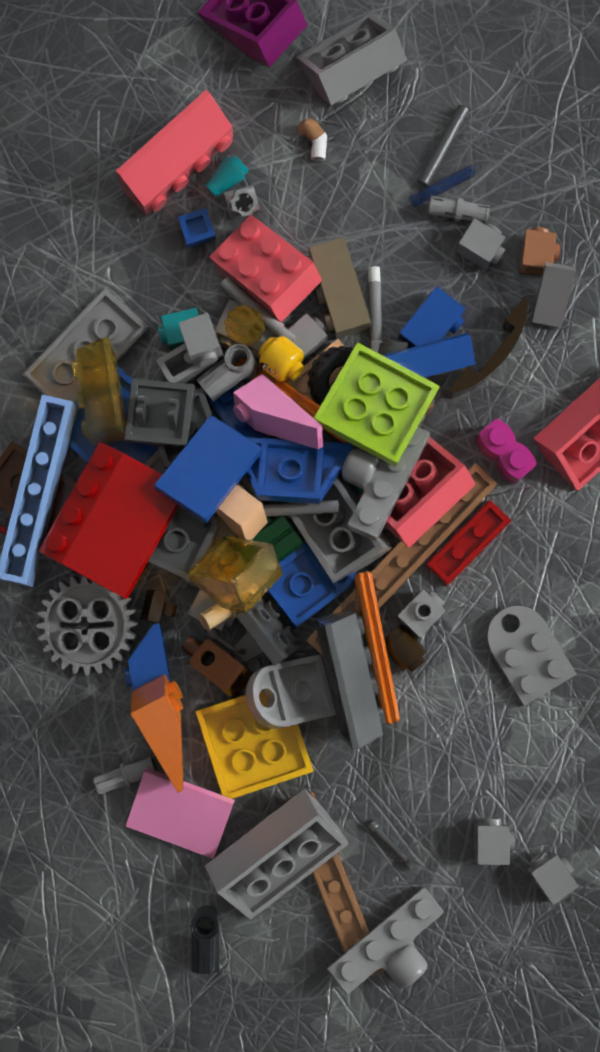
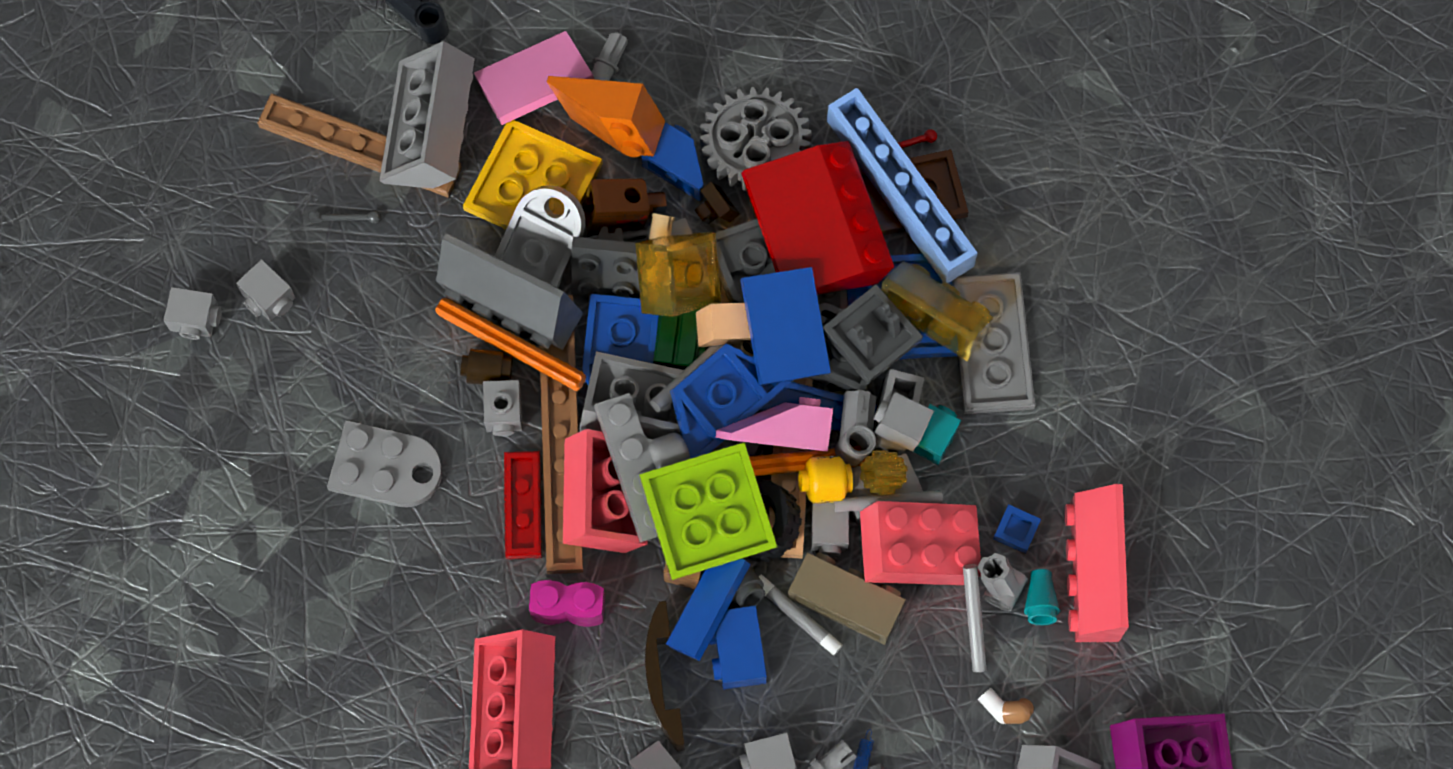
camera: 135 degrees right, 10 degrees down
light grey plate [326,887,444,995] -> none
none -> light grey bar [963,564,987,672]

